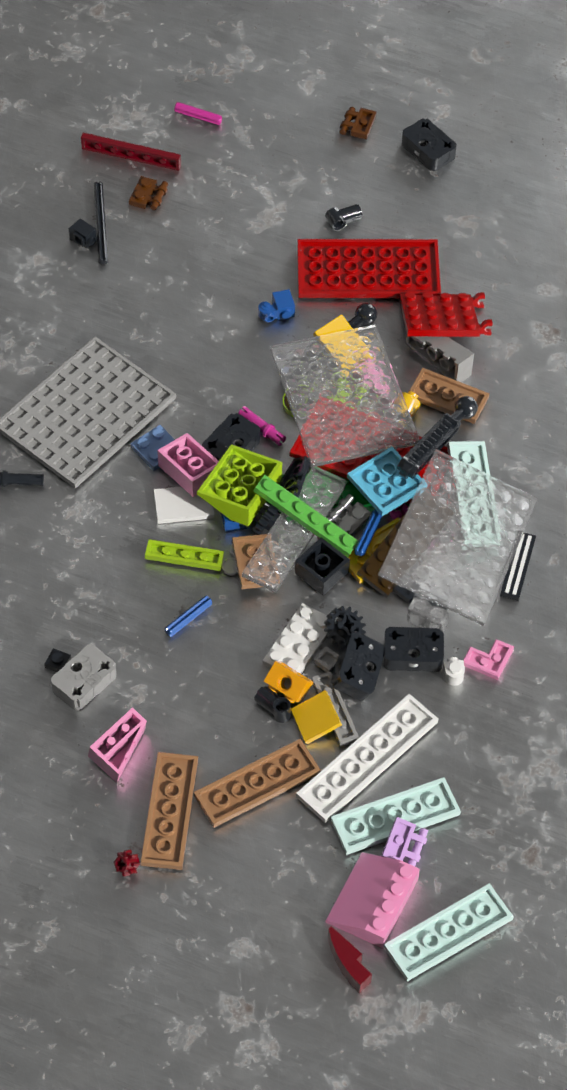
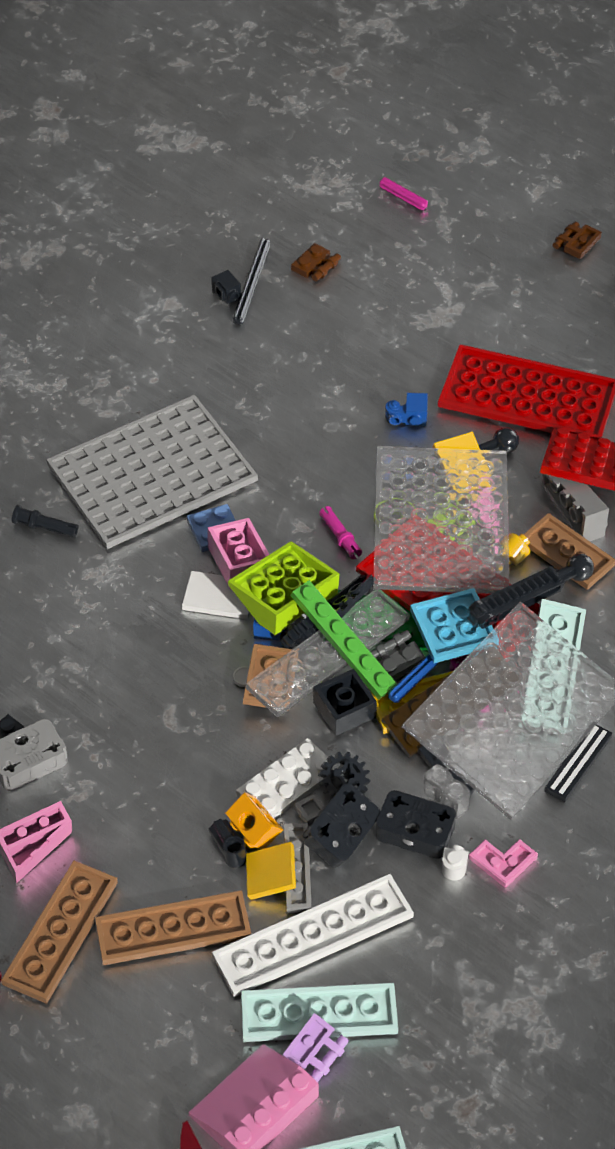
camera: 20 degrees right, 5 degrees down
dark red plate [81,133,181,171] -> none
lime plate [145,539,224,571] -> none
axle [165,595,212,637] -> none
black axle [202,413,260,461] -> none
black piece [325,204,363,231] -> none

